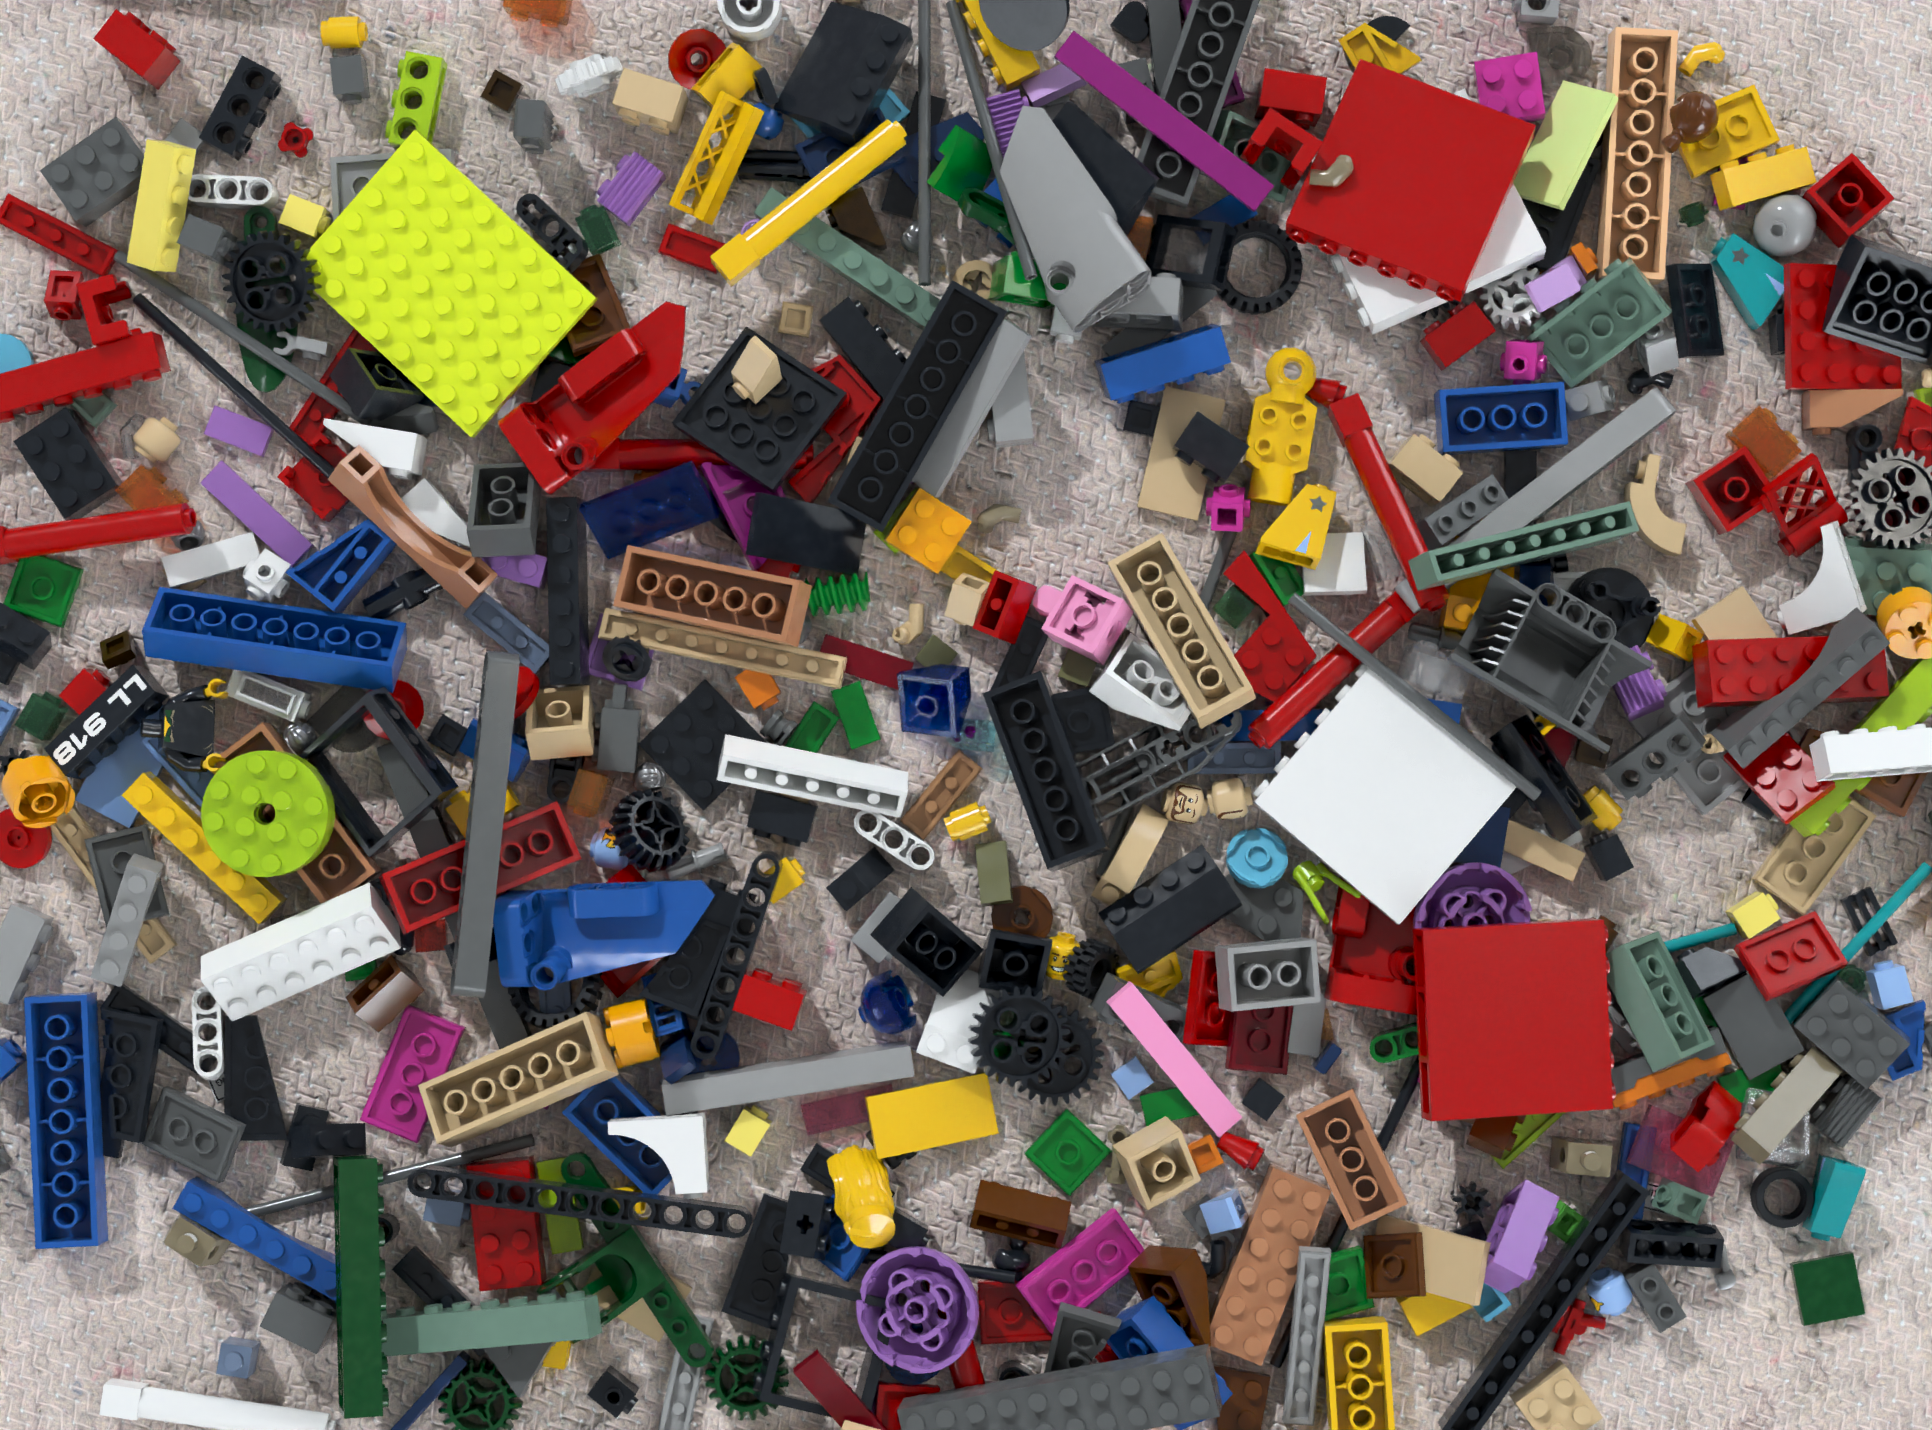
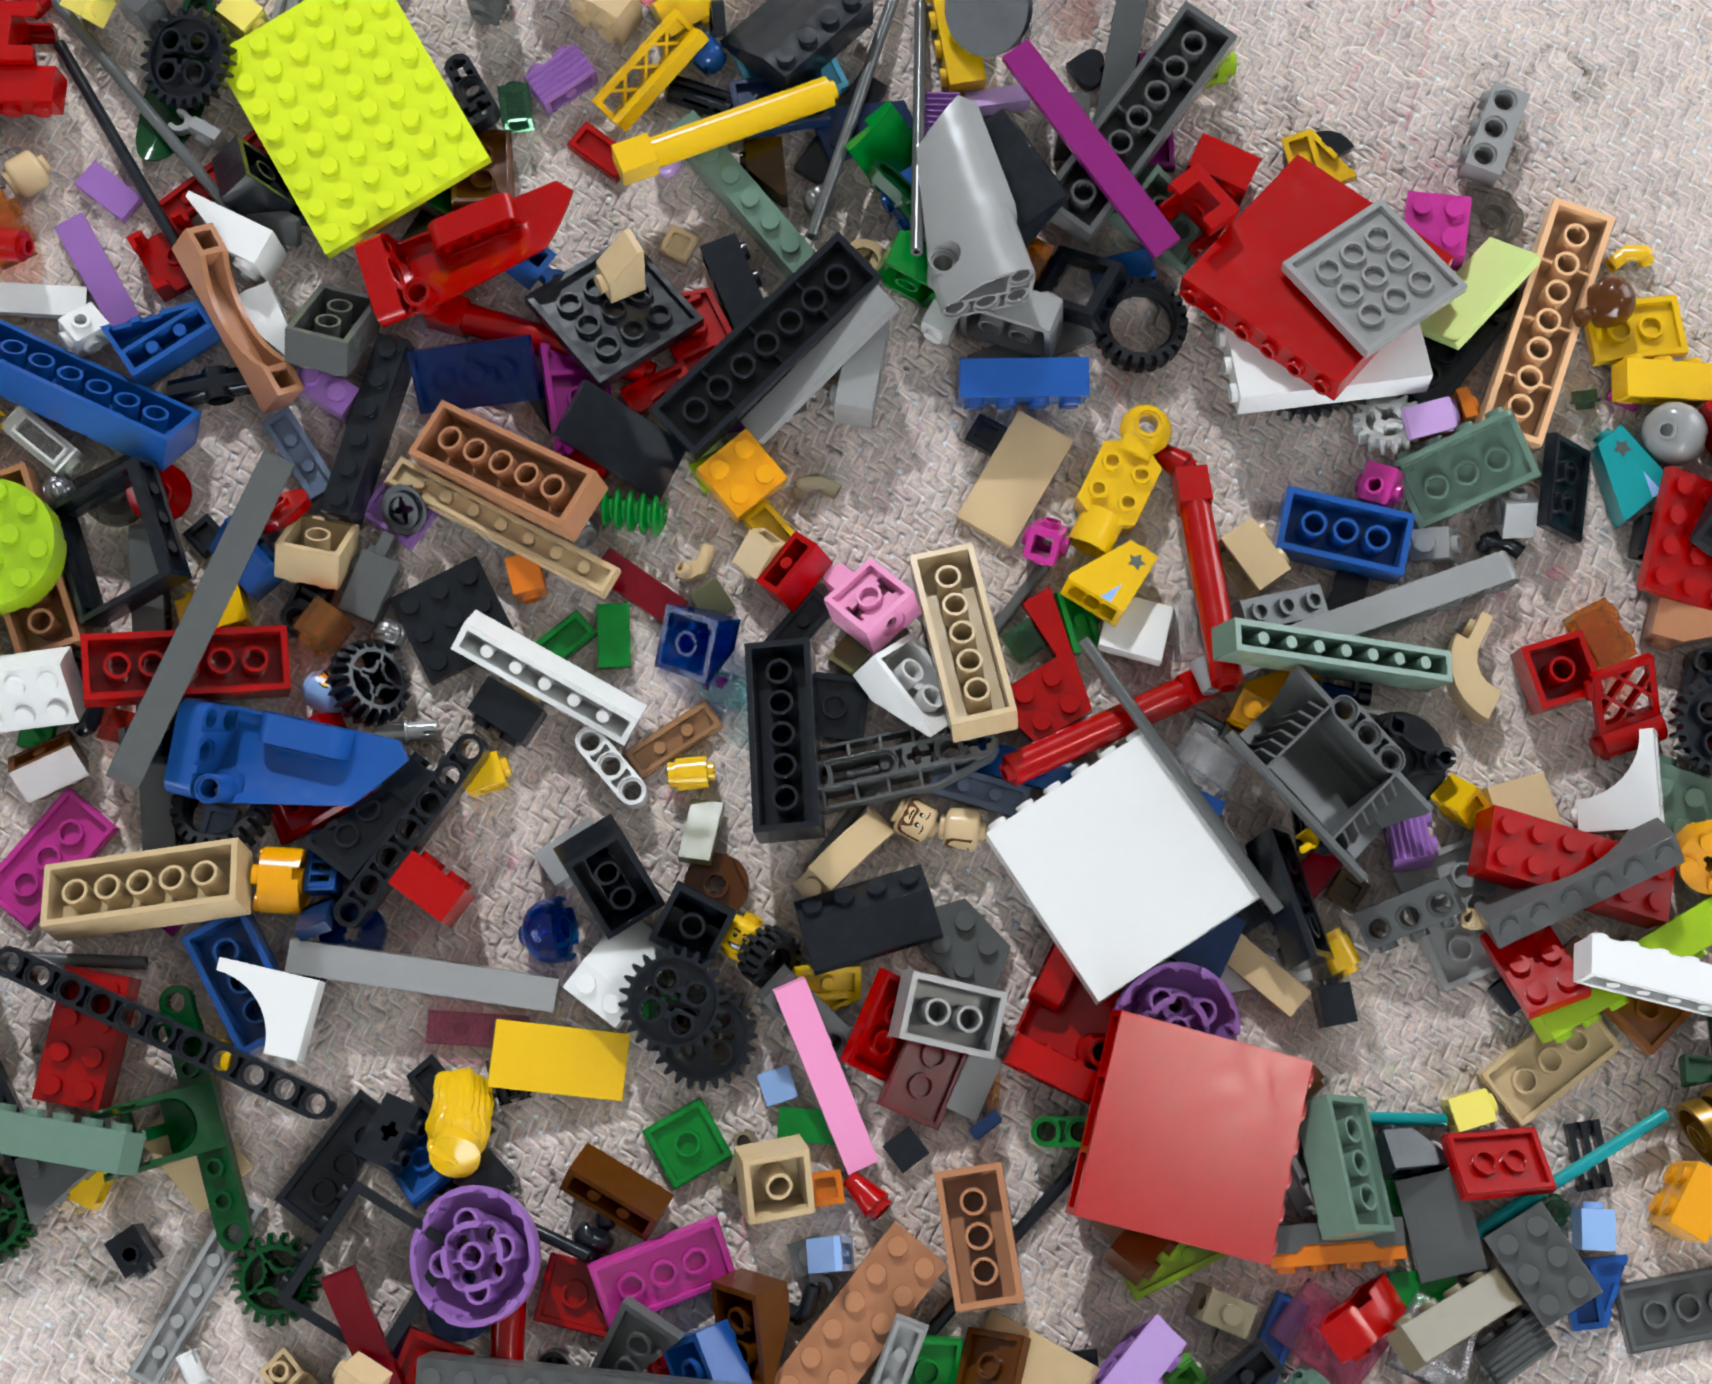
camera: 10 degrees right, 10 degrees down
flat silver piece [171,520,205,551] -> none
sand blue brick [423,1189,471,1227] -> none
lime tile [536,1156,584,1255] -> none
light yellow brick [724,1105,772,1157] -> none
dark grey wheel [760,709,798,746] -> none
black slope [826,847,894,911] -> none
black slope [1172,411,1250,483] -> none
medium azure tile [1226,828,1288,888] -> none
lime plant [1292,860,1361,925] -> none
dark tan arm [1309,155,1354,187] -> none
red brick [1420,301,1496,371] -> none
black gear [1450,1181,1491,1221] -> none
none -> light grey plate [1281,198,1468,359]

